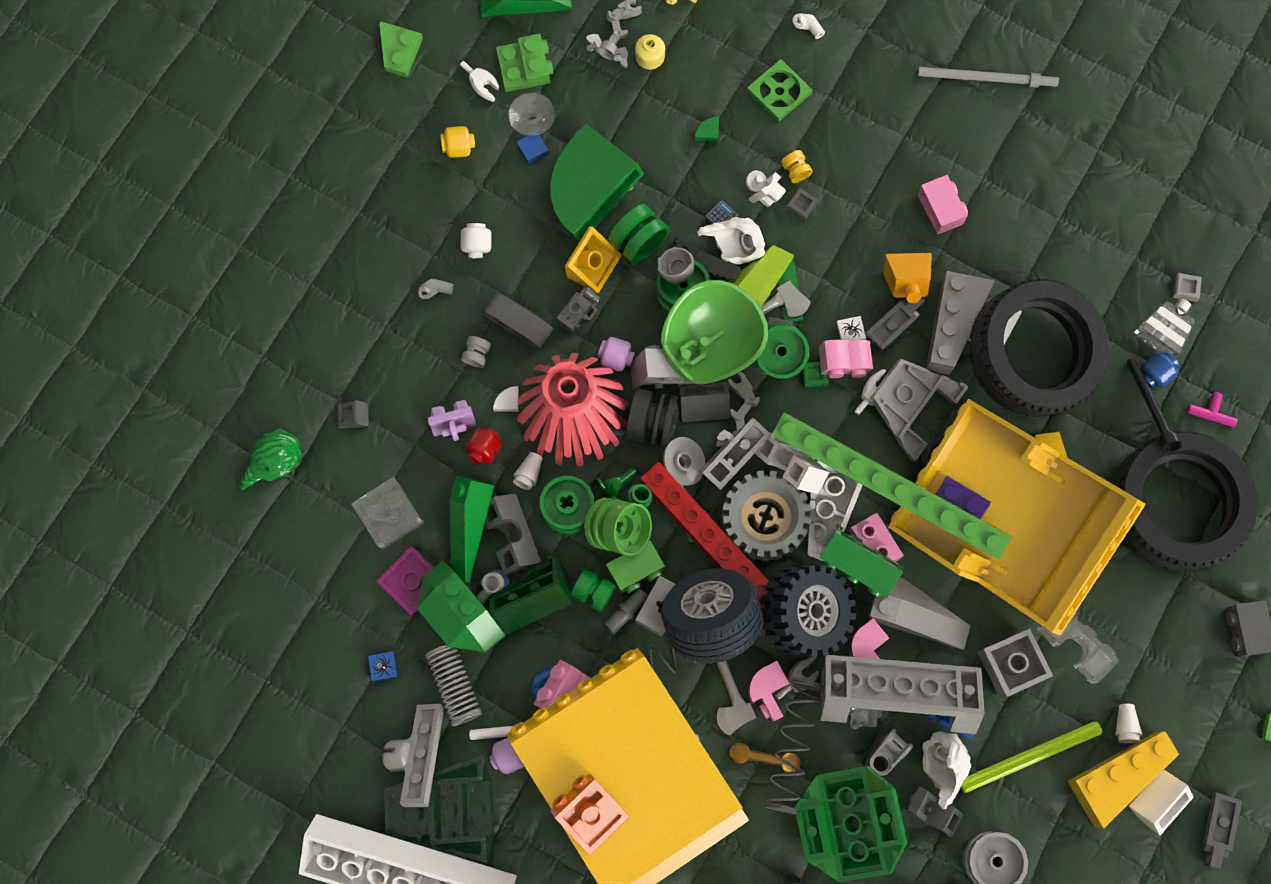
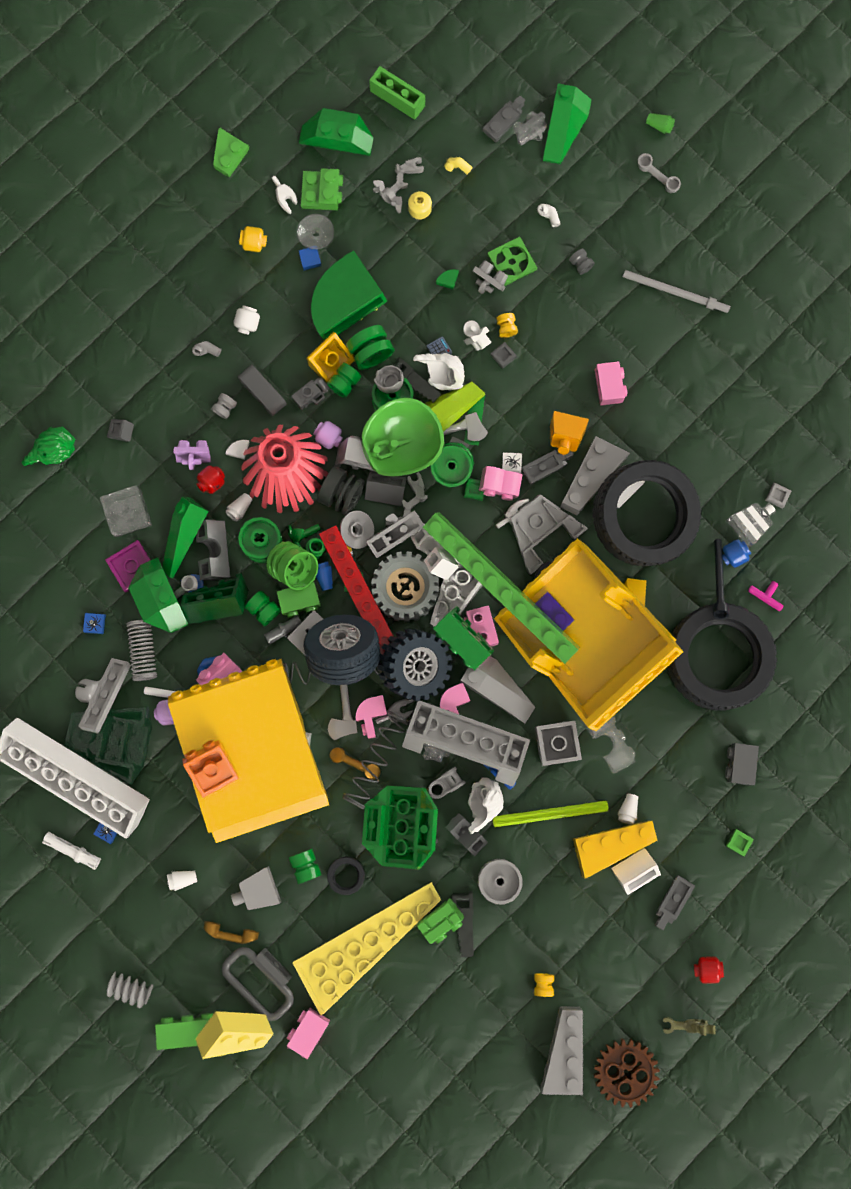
camera: 10 degrees right, 5 degrees up
none -> blue cone [316,562,333,591]
none -> green wheel [327,362,362,398]
none -> light grey hips [473,260,508,294]
none -> dark grey wheel [569,248,595,275]

